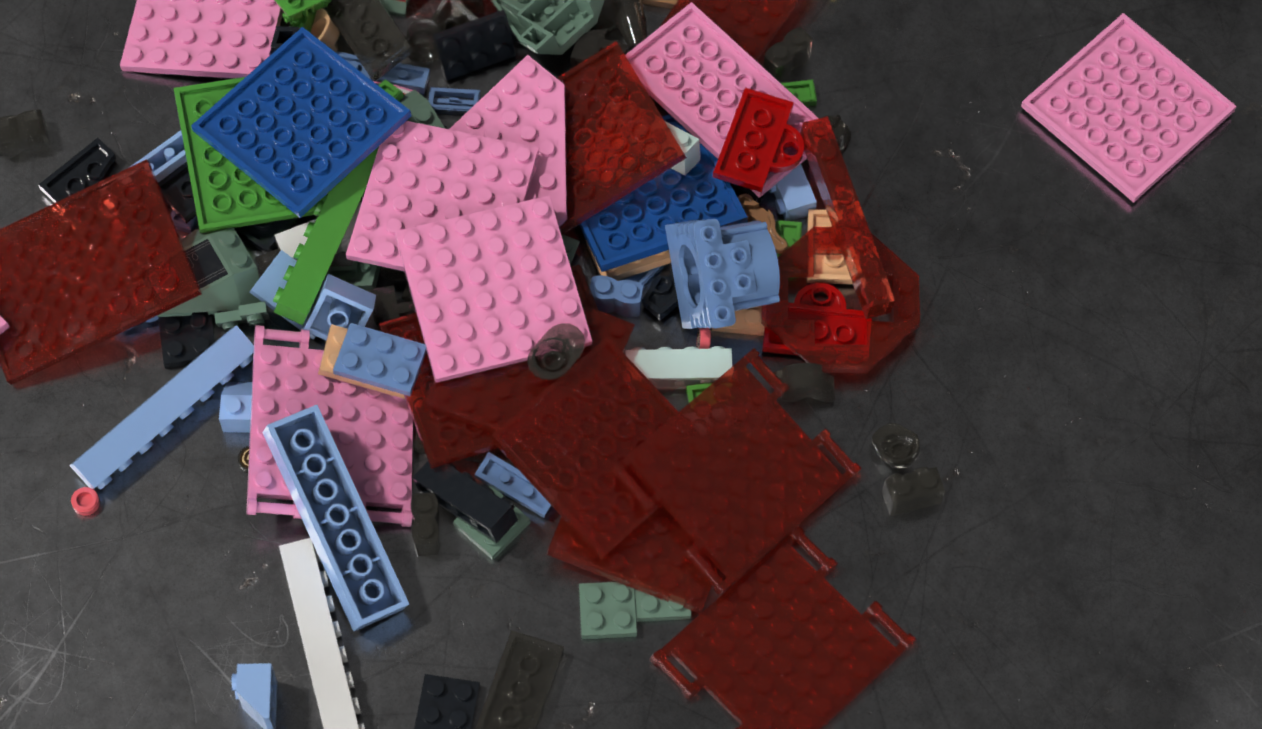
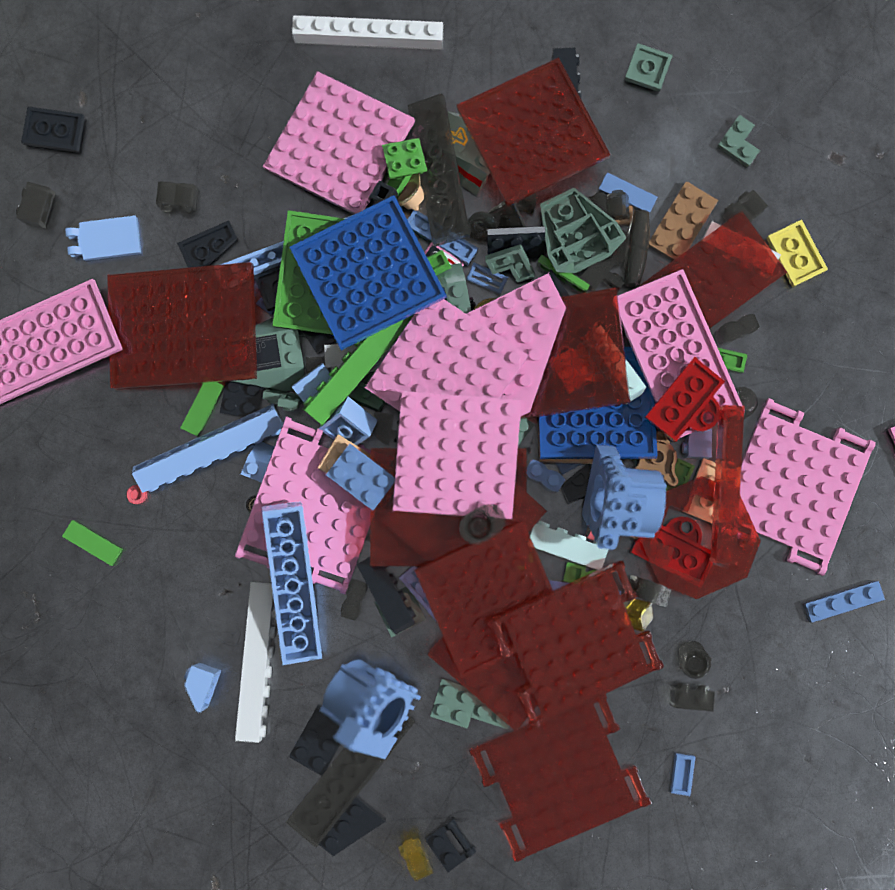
camera: 20 degrees right, 20 degrees up
none -> bright green tile [62,520,123,566]
none -> bright green tile [181,377,225,437]
none -> medium blue hose [320,660,421,759]
none -> sand green plate [485,244,535,283]
none -> bright green tile [537,255,590,294]
none -> clear yellow panel [623,599,653,632]
none -> medium blue tile [670,753,695,796]
none -> bright pink plate [715,398,876,576]
none -> medium blue plate [804,581,885,623]

